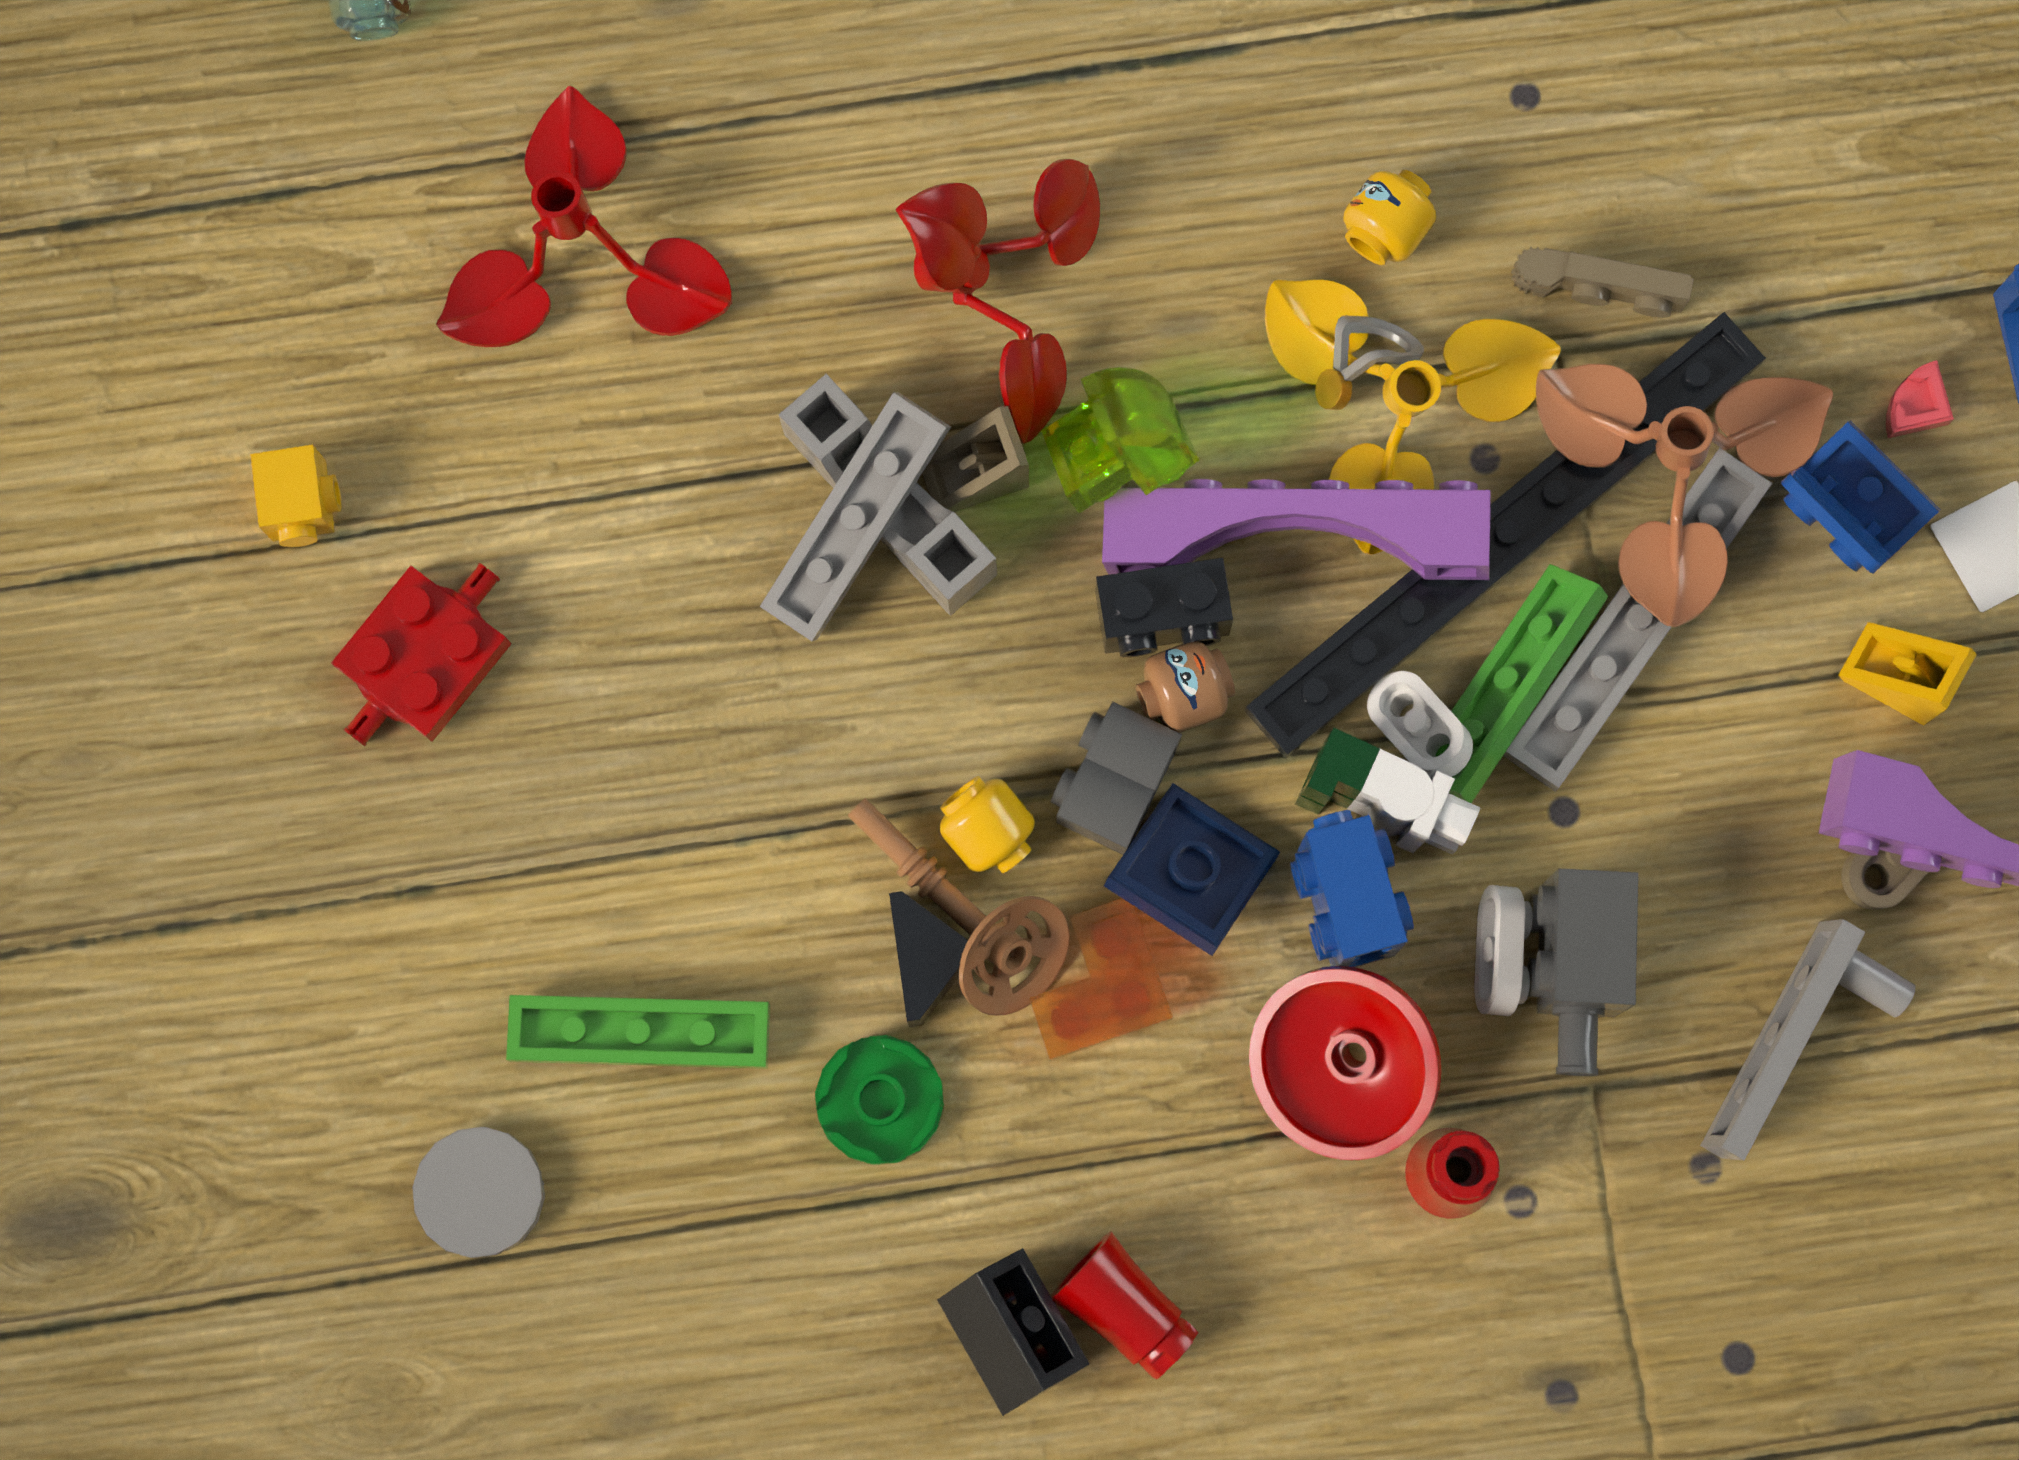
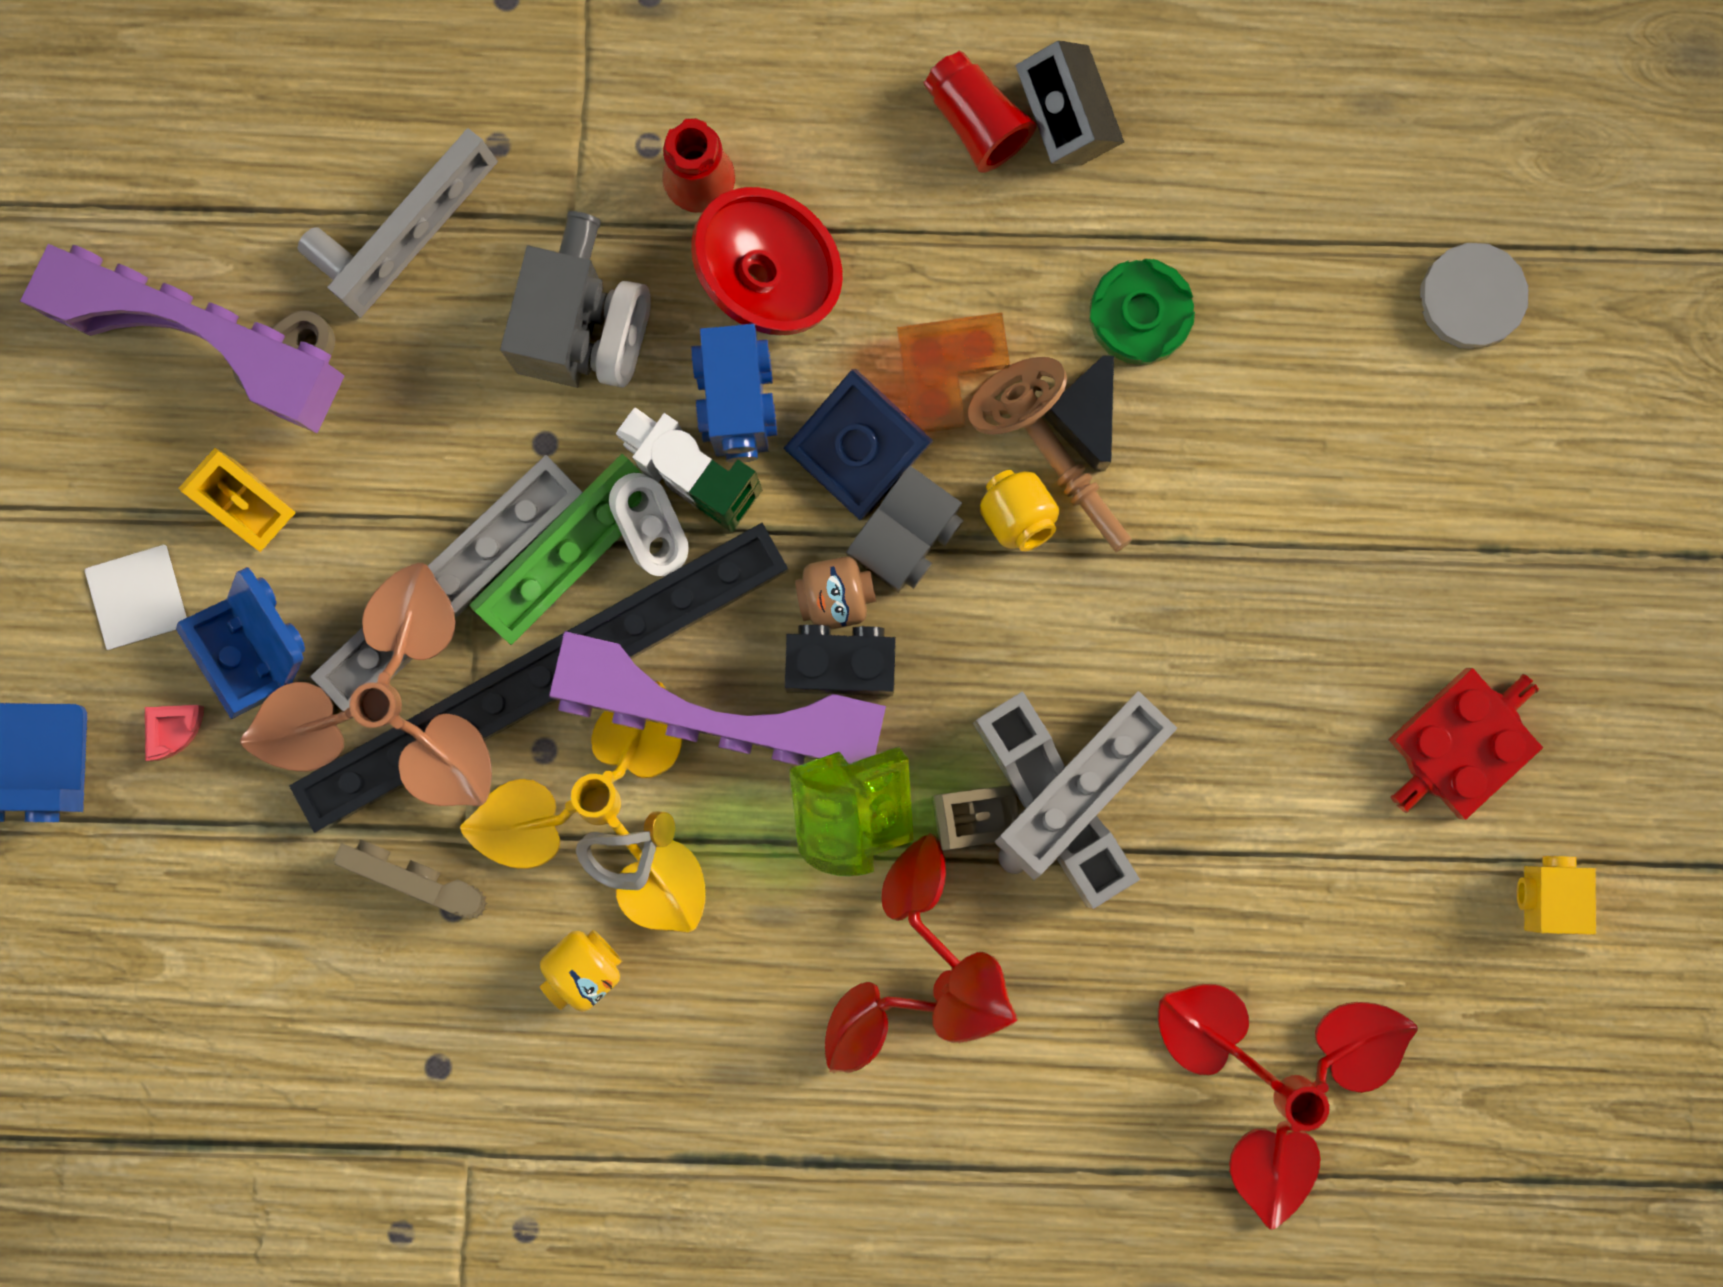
camera: 175 degrees left, 5 degrees up
bright green plate [506,995,770,1069] -> none

